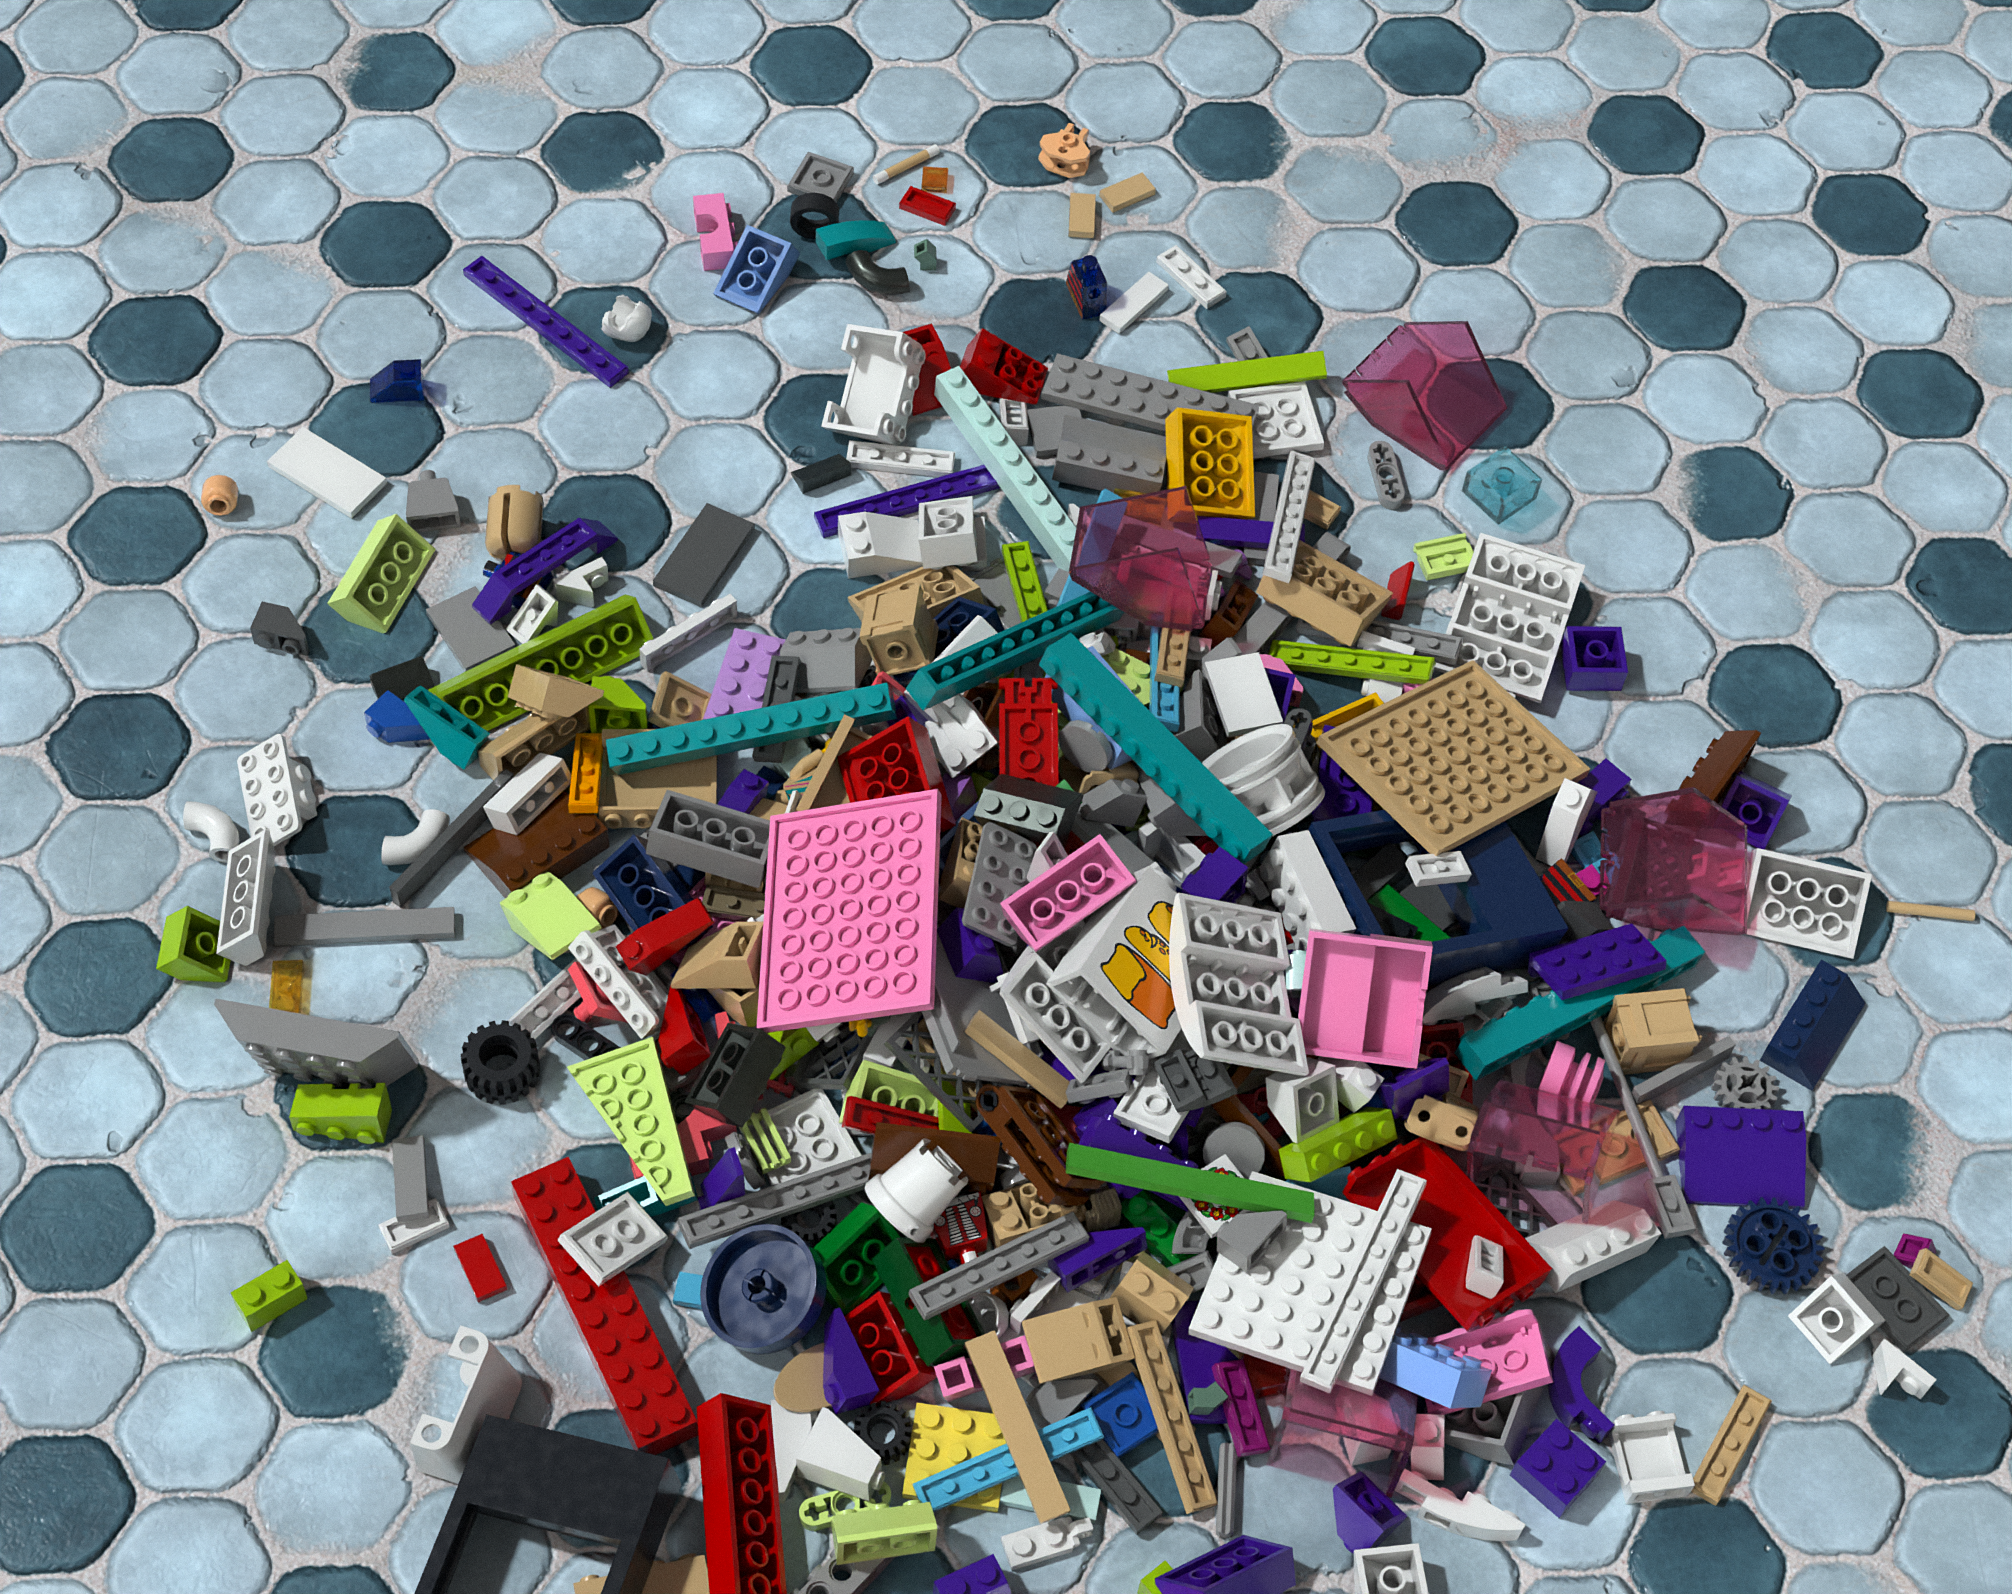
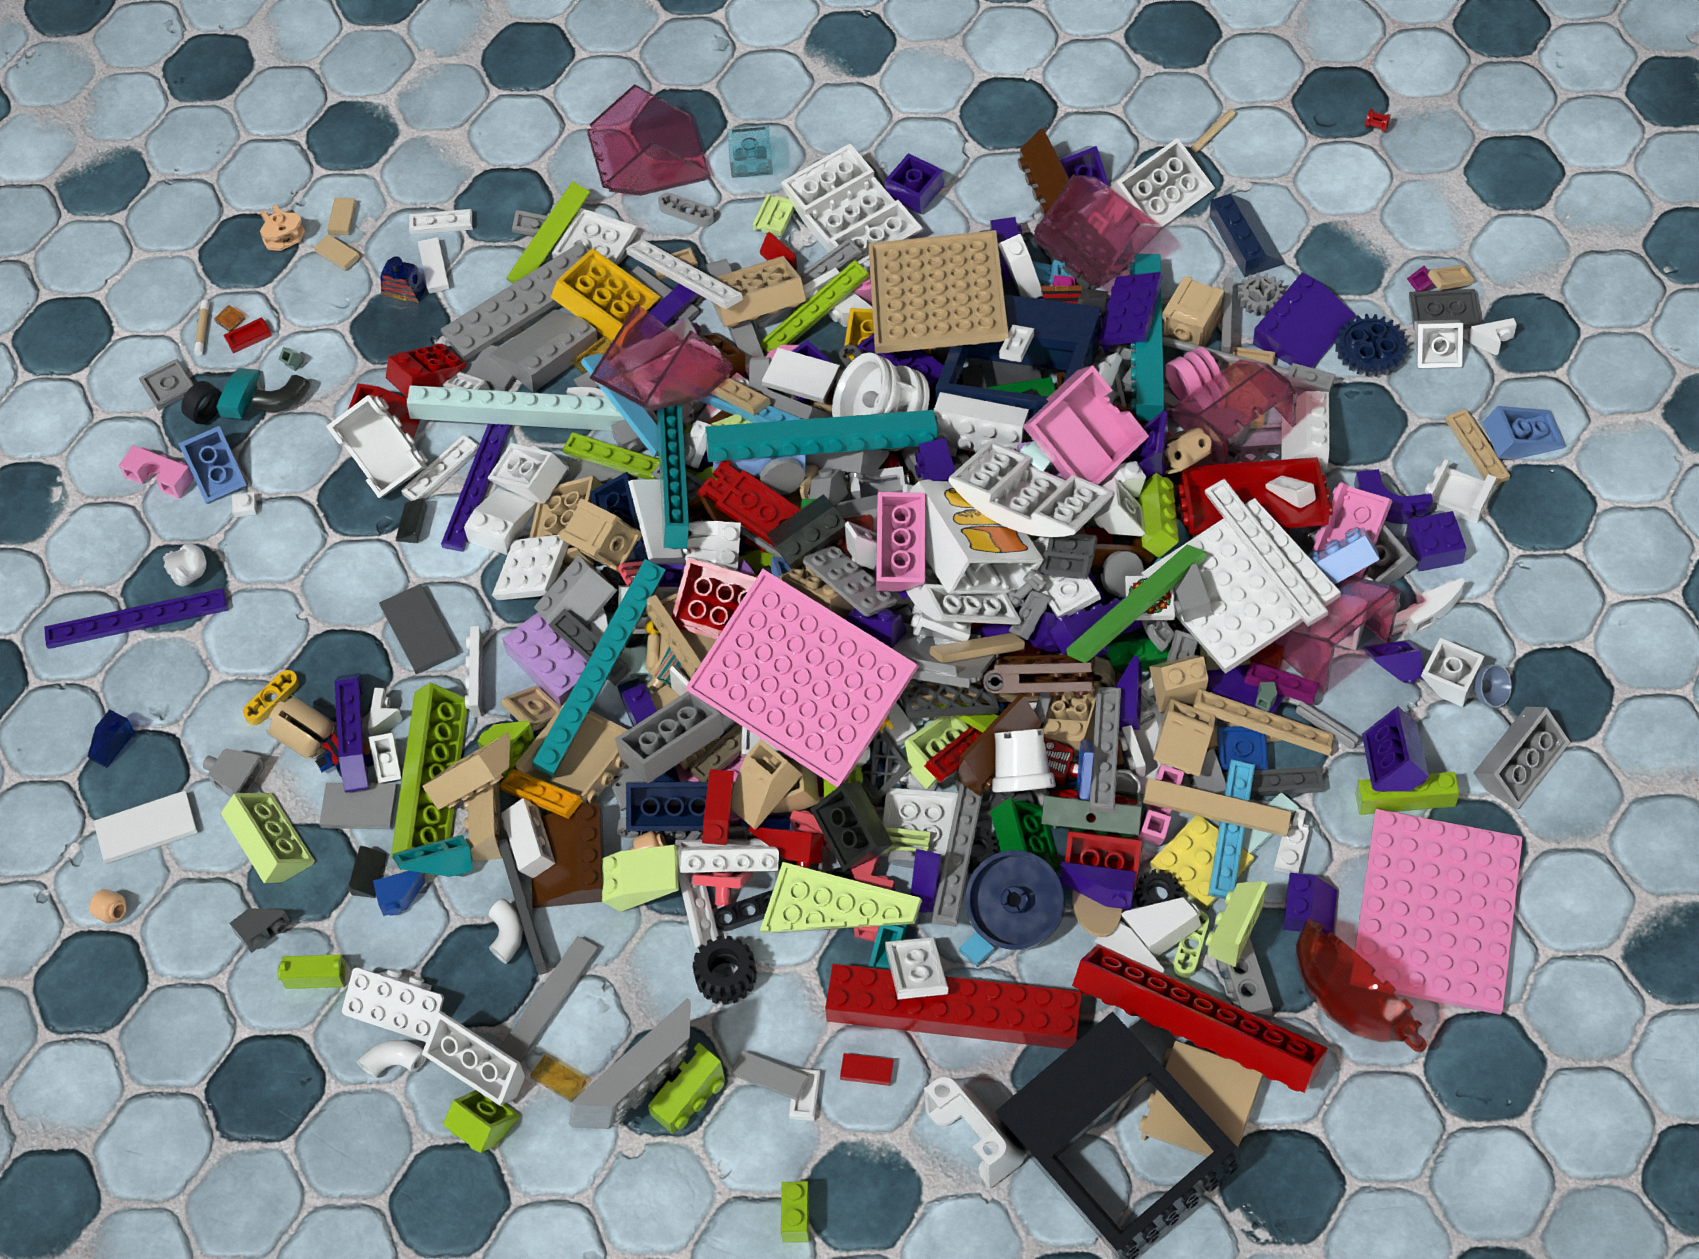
camera: 45 degrees left, 0 degrees up
none -> white plate [232,492,257,518]
none -> yellow beam [243,670,299,725]
none -> lime brick [277,954,346,989]
none -> white plate [492,535,569,600]
none -> tile [1076,739,1094,800]
none -> medium blue slope [1483,406,1566,459]

